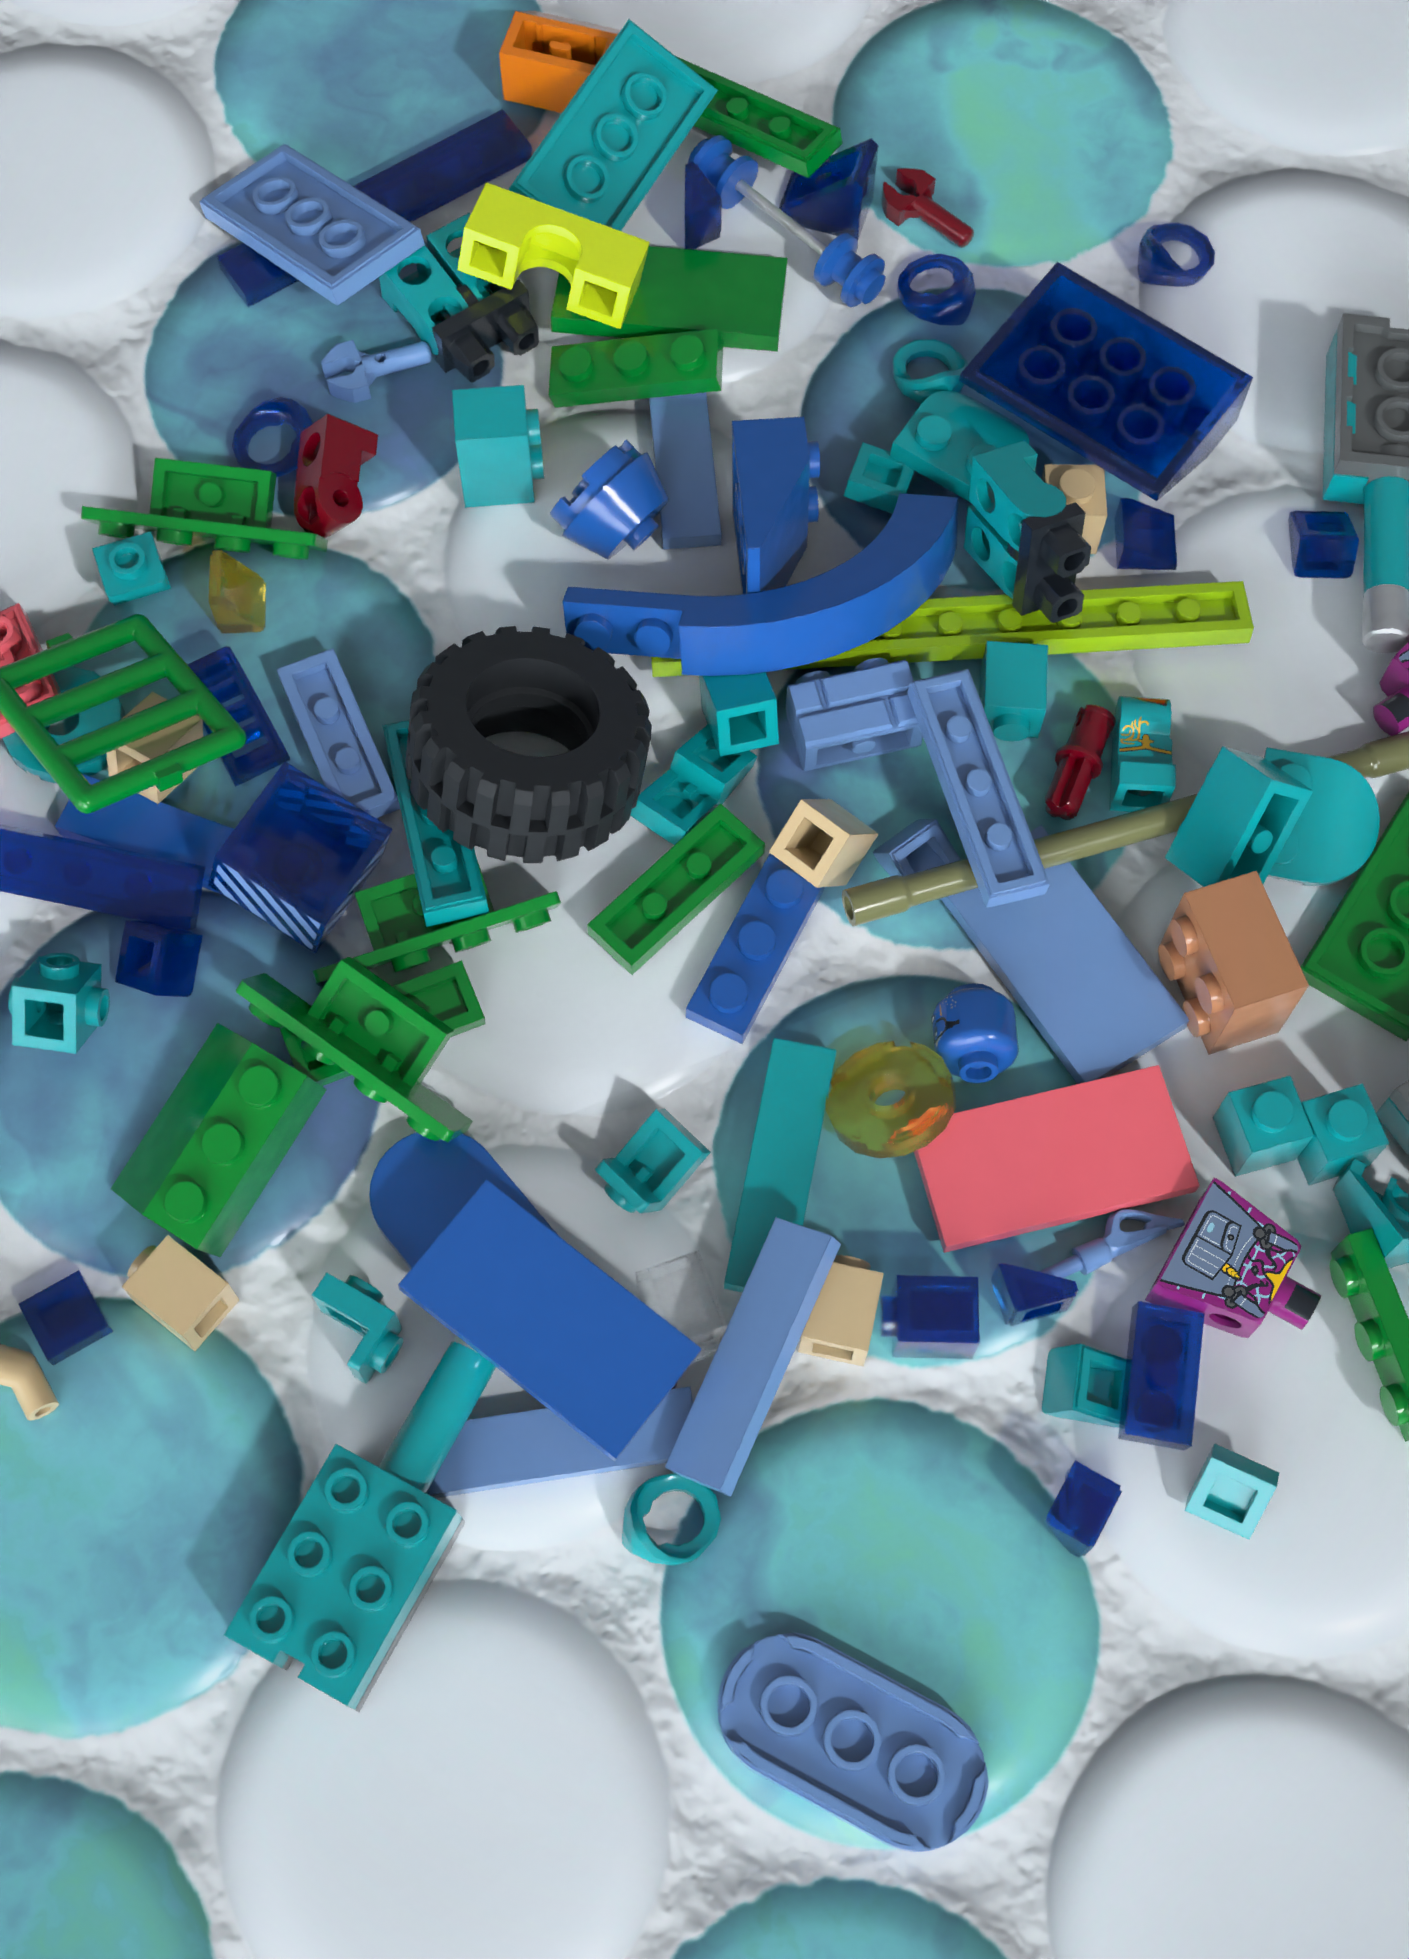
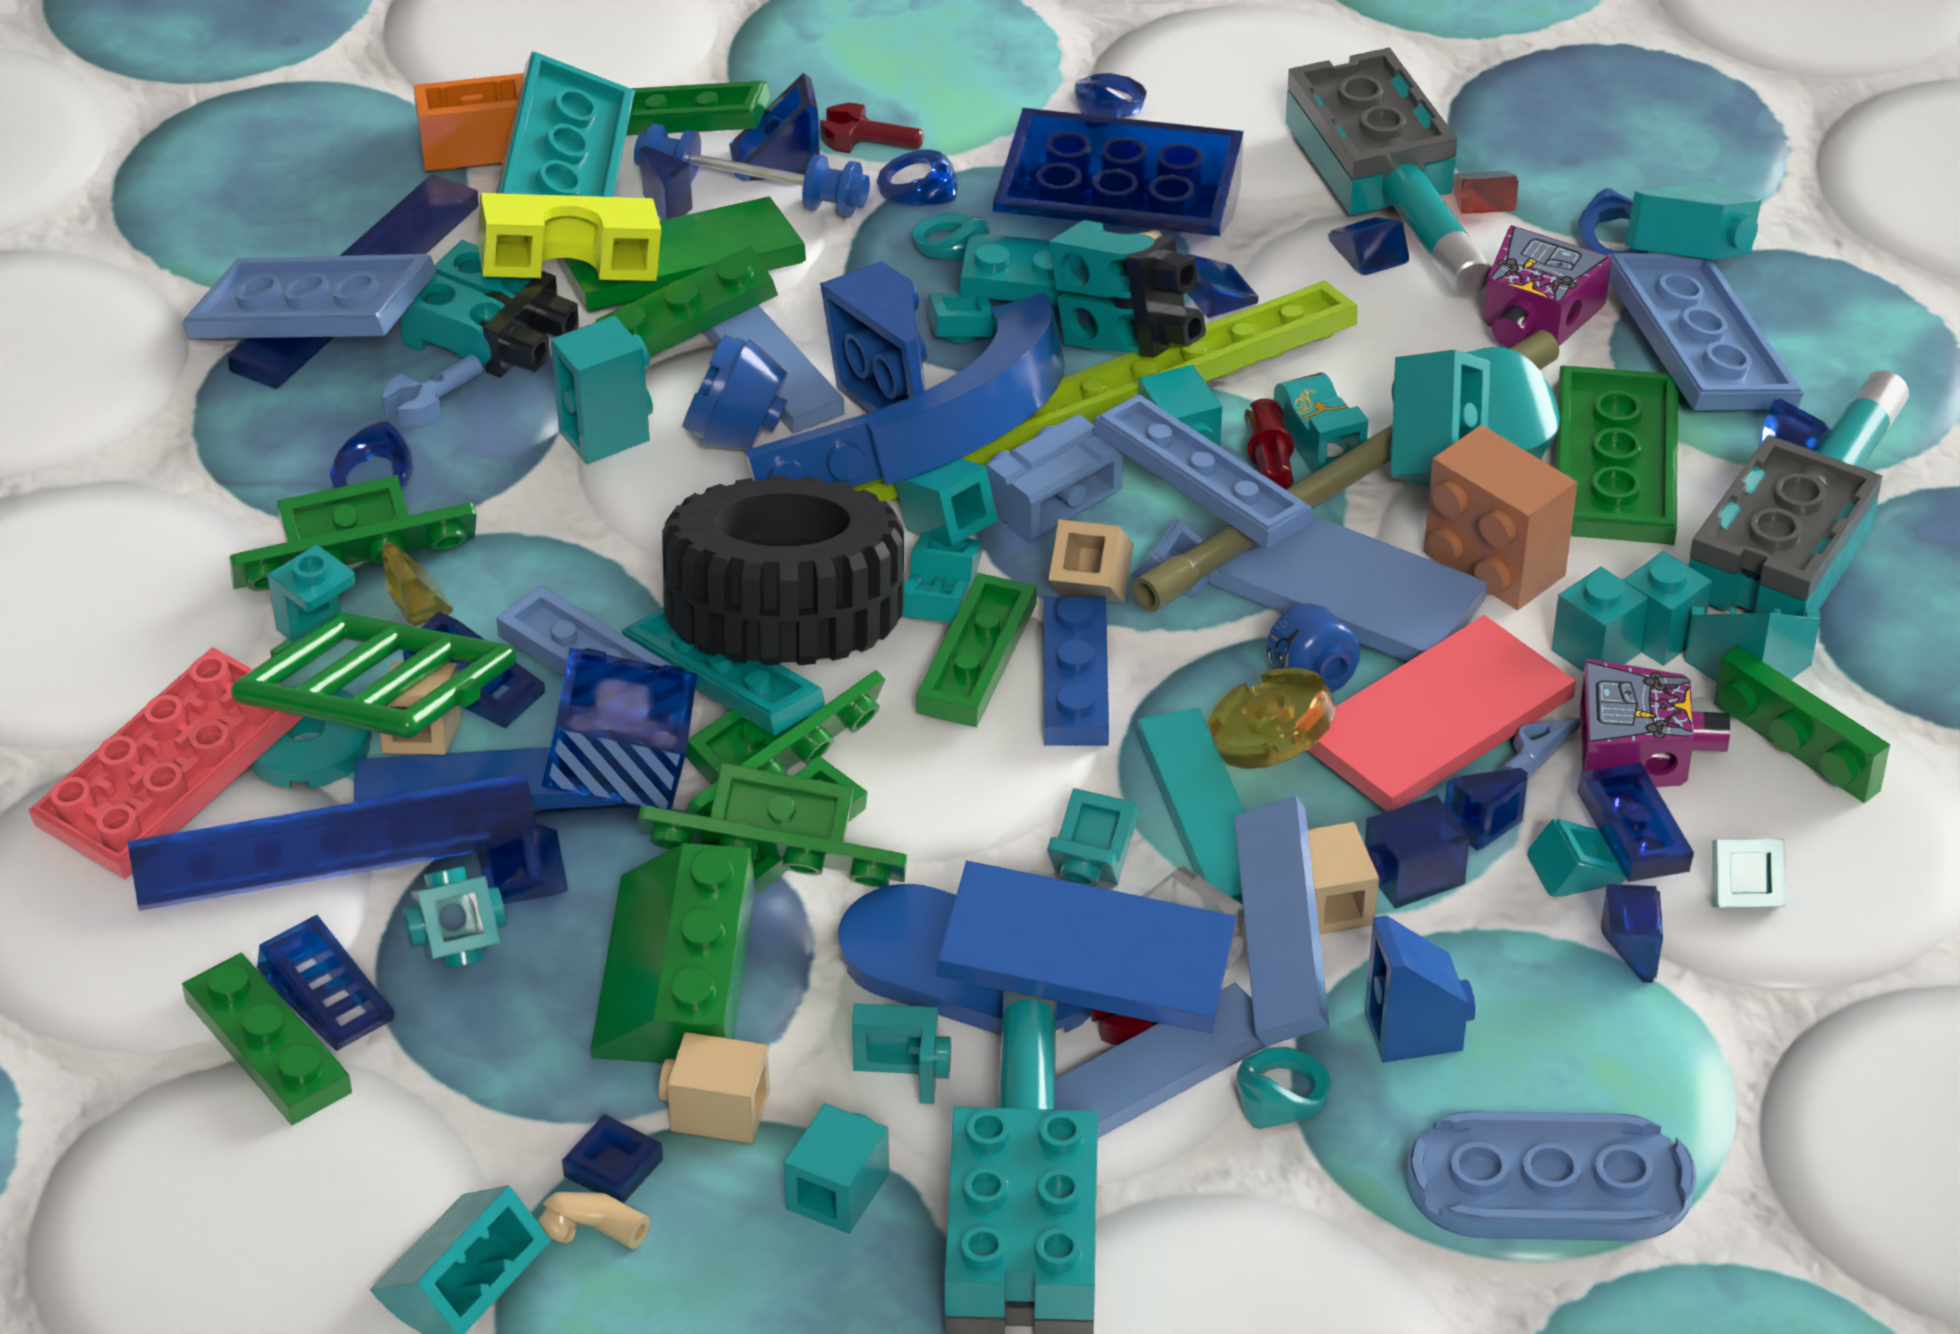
camera: 25 degrees left, 25 degrees down
dark red leg [294,414,378,538] -> none
none -> teal brick [783,1103,890,1234]
none -> blue slope [1364,915,1475,1063]

